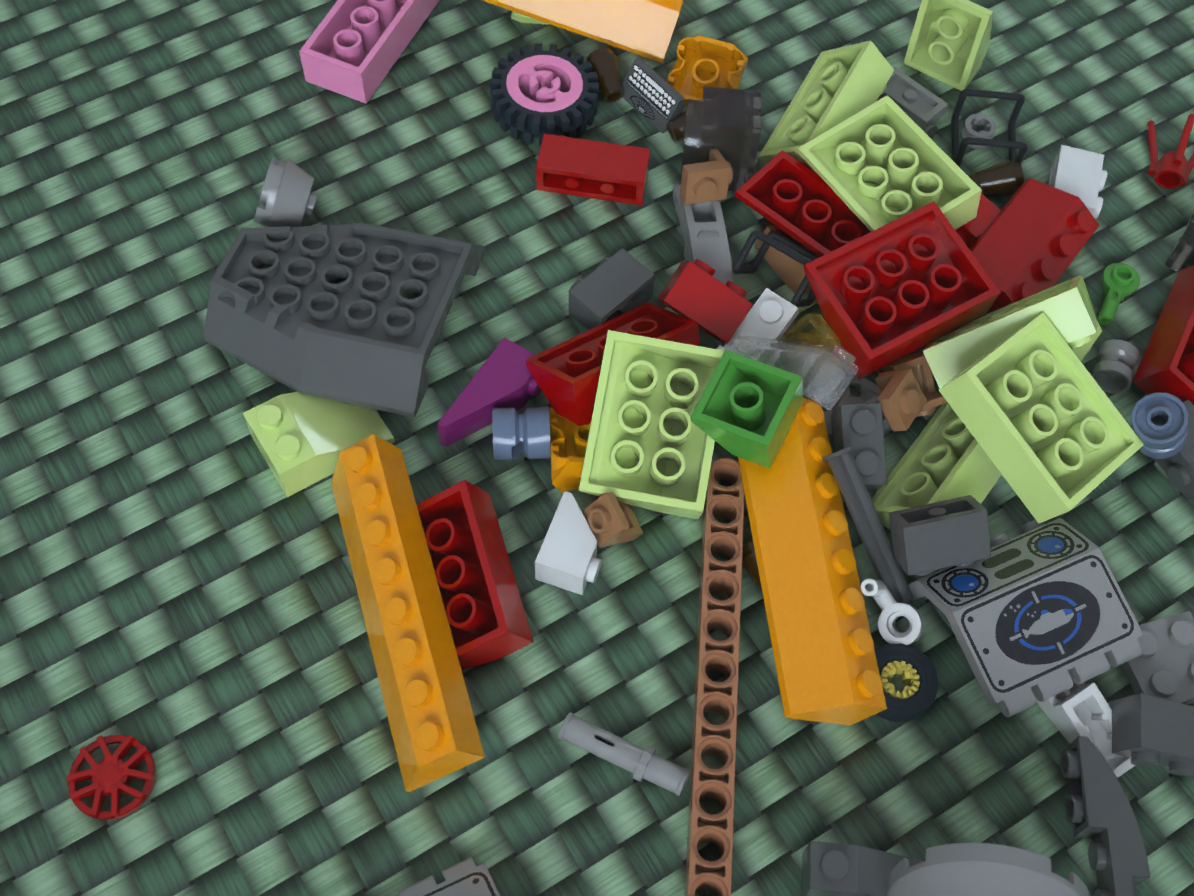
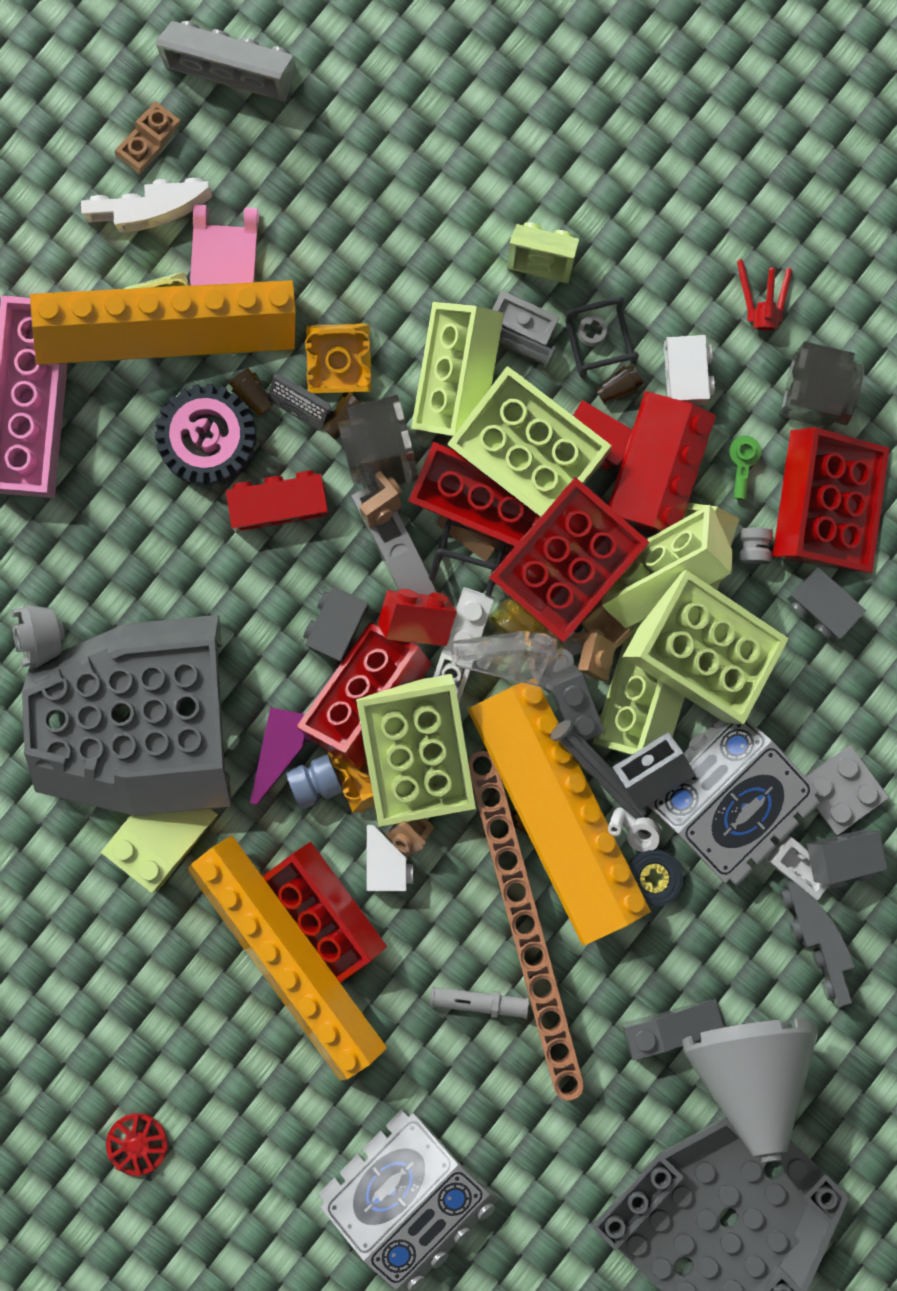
camera: 15 degrees left, 25 degrees up
bright green slope [690,349,803,469] -> none
sand blue wheel [1131,393,1188,459] -> none

